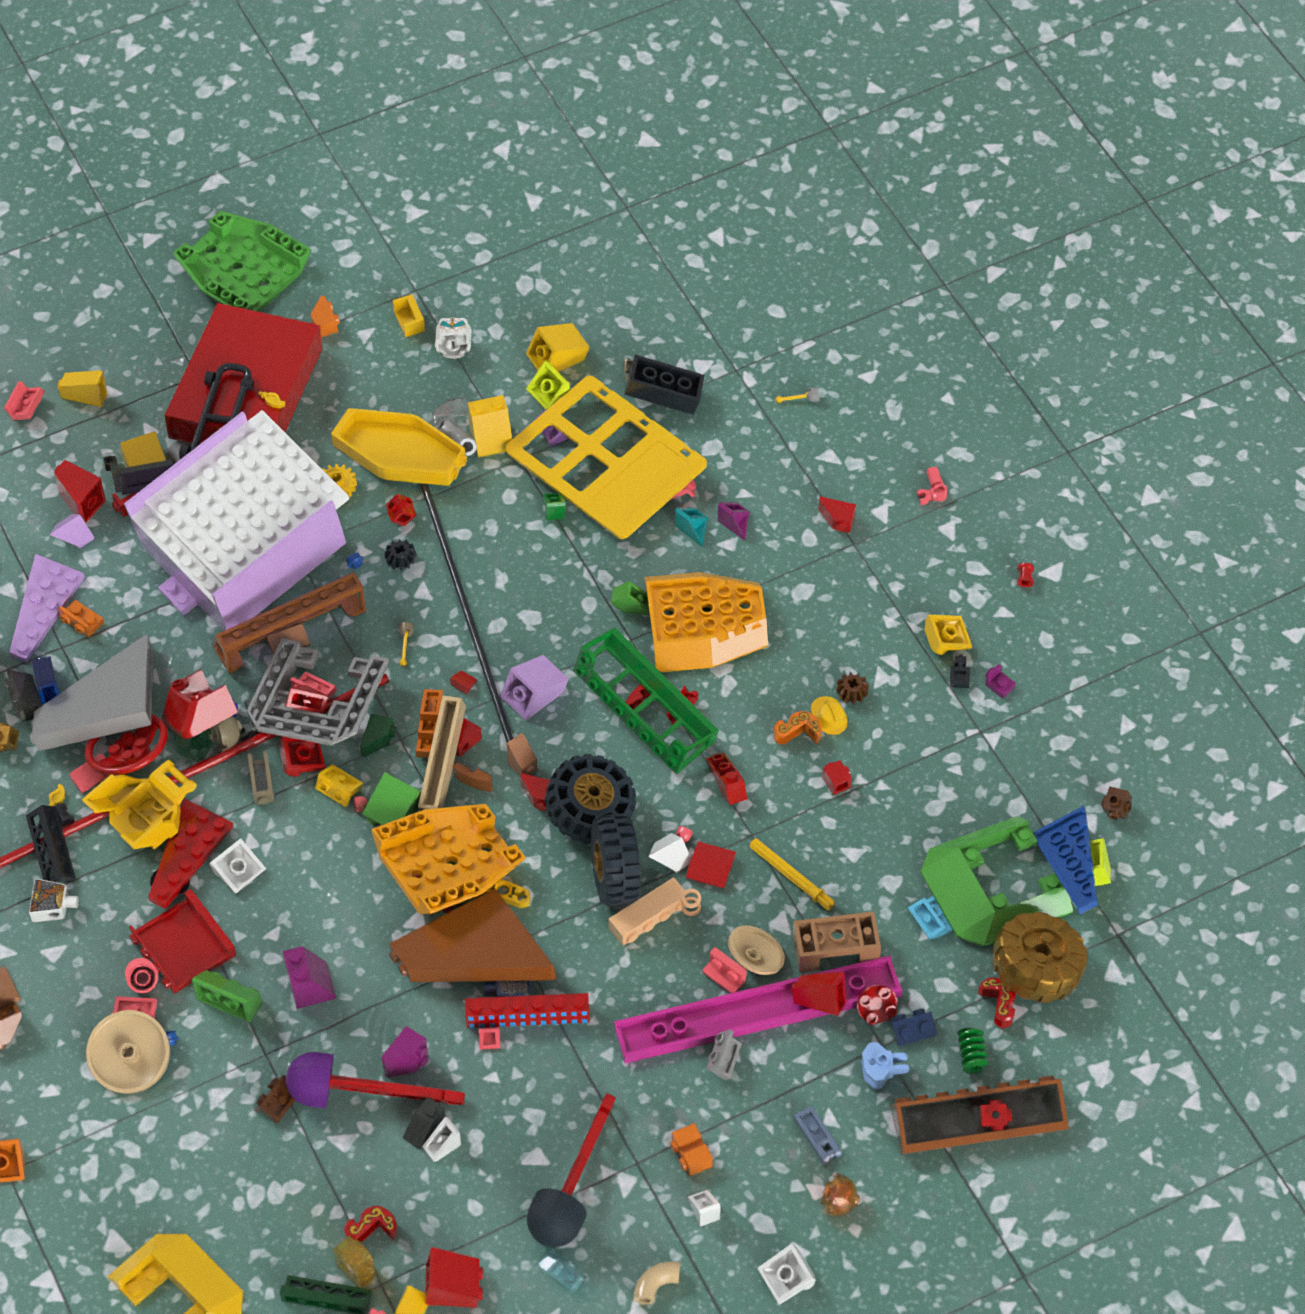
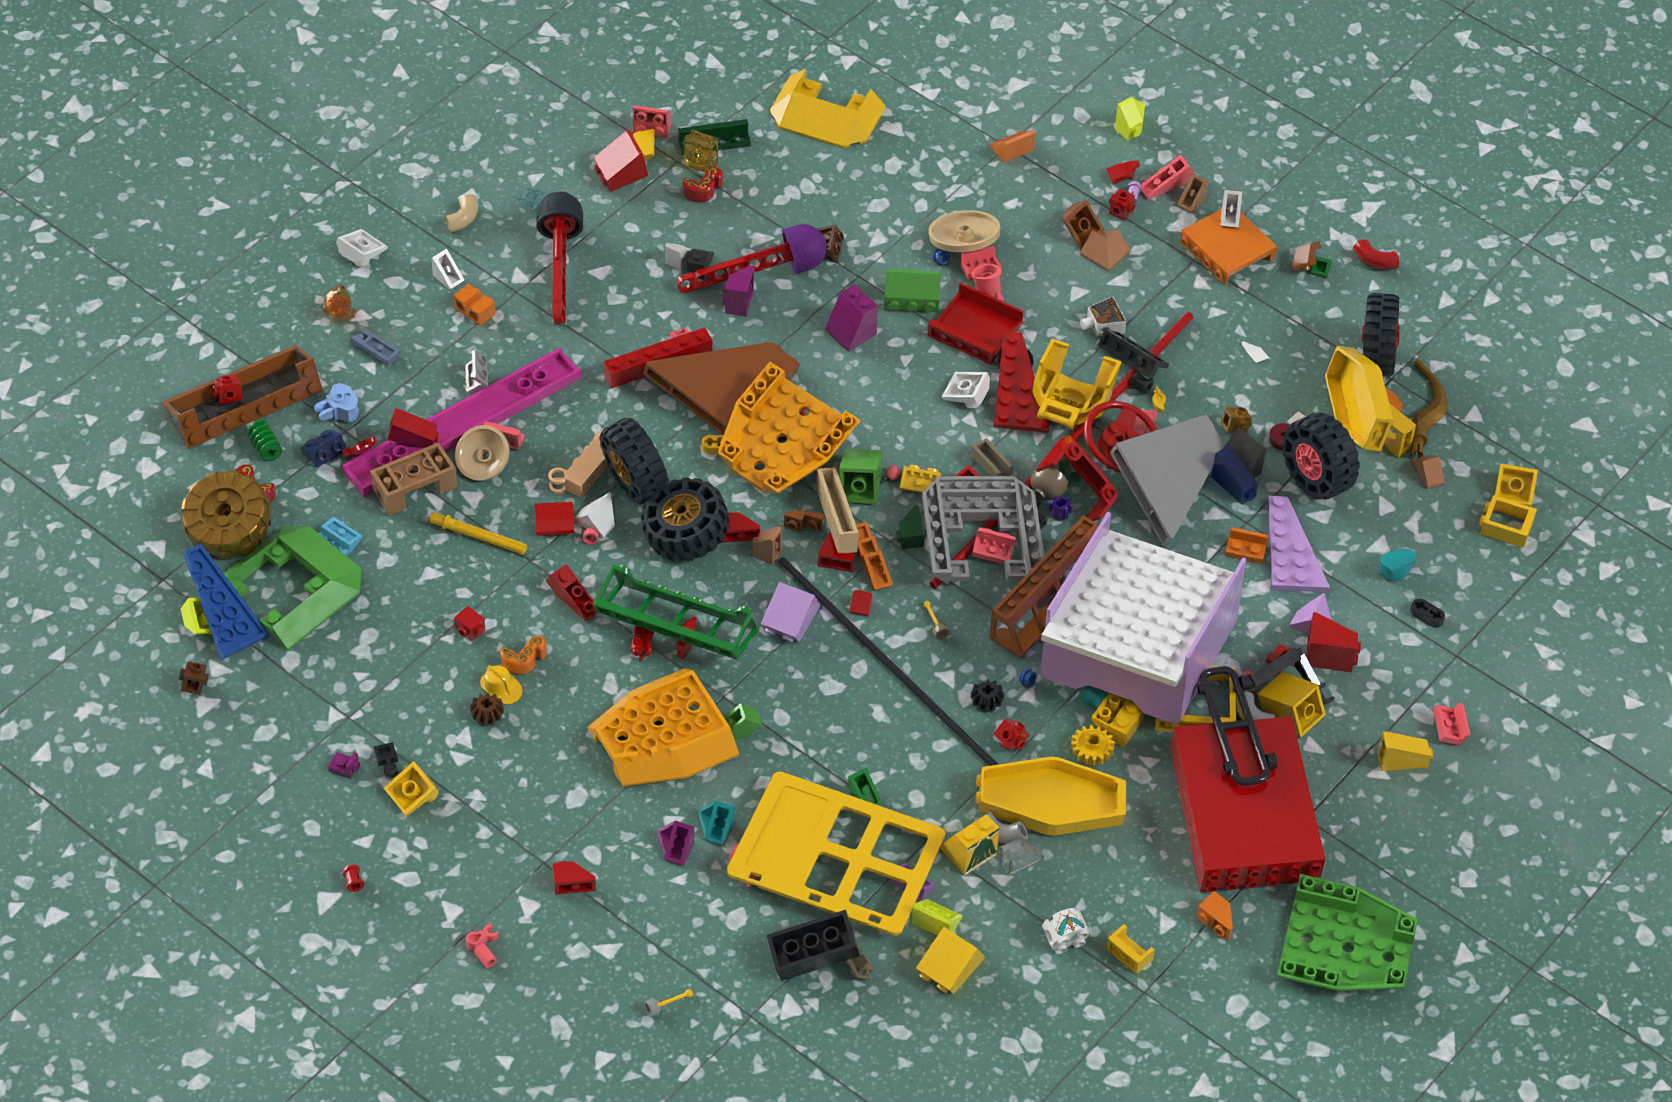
camera: 155 degrees right, 5 degrees down
yellow piece [259,391,285,408] -> none
red slope [285,685,328,714] -> none

